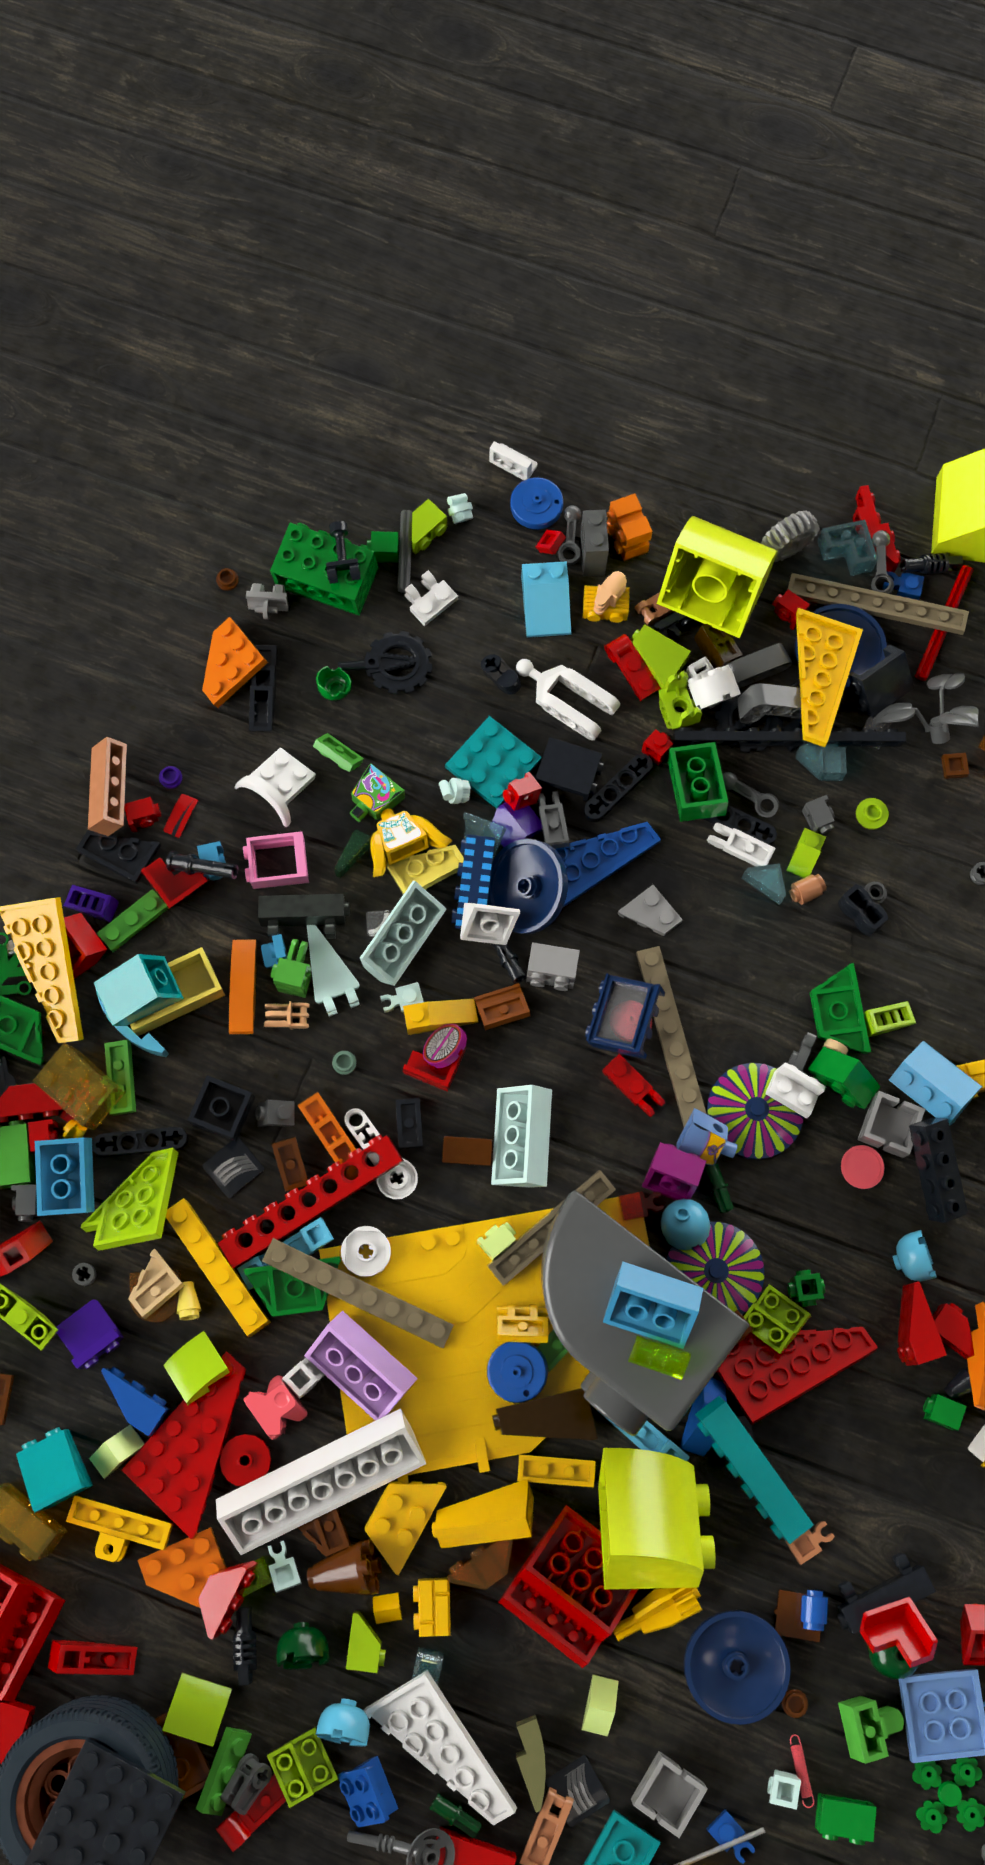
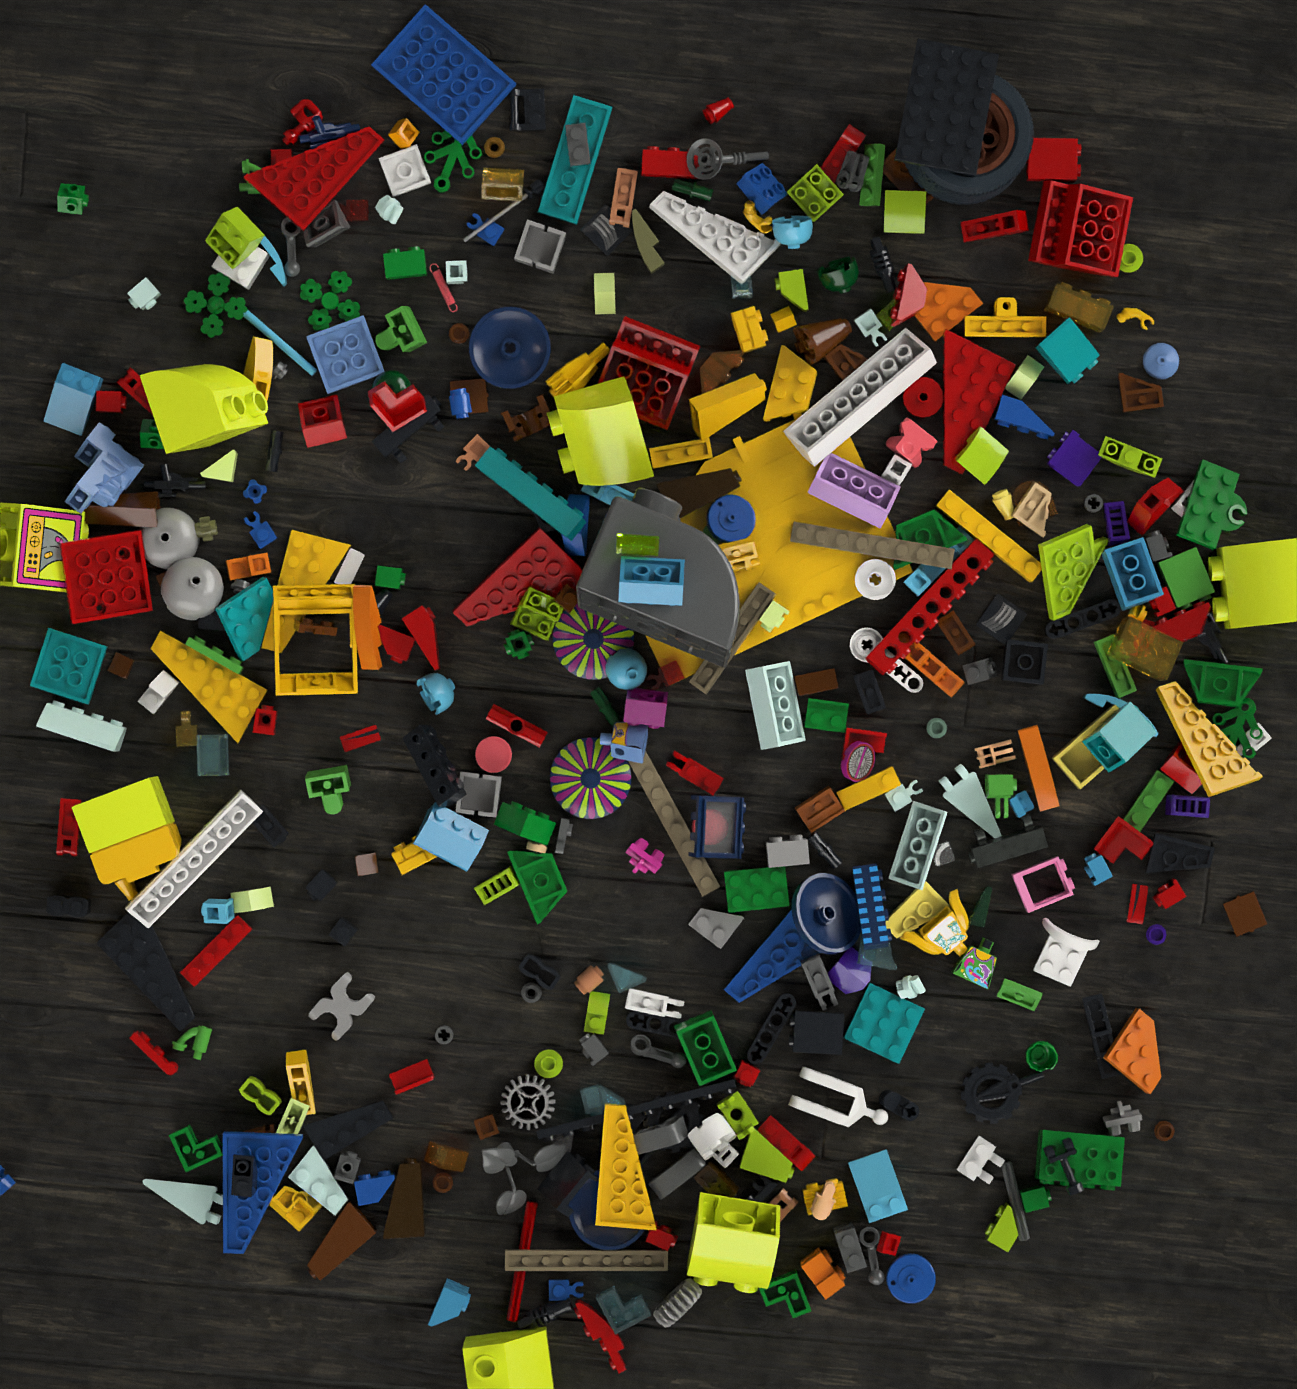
camera: 170 degrees right, 15 degrees up
nougat brick [88,737,127,836] -> none
black pin [166,851,239,879] -> none
light aqua piece [447,493,473,524] -> none
white slope [460,903,520,945] -> none
white bracket [489,441,537,480] -> none
red brick [503,772,542,811] -> none
white bracket [765,1063,826,1118] -> none
dark grey piece [871,530,894,594] -> none
none -> red piece [486,704,548,748]
none -> light grey gear [500,1074,556,1130]
none -> reddish brown piece [501,394,550,442]
none -> dark pink hips [625,838,664,874]
none -> green brick [724,866,789,913]
none -> yellow piece [743,201,772,233]
none -> green brick [759,1270,812,1318]
none -> green plate [804,698,849,733]
none -> dark purple slope [1103,501,1130,546]
none -> reddish brown piece [1223,891,1267,937]

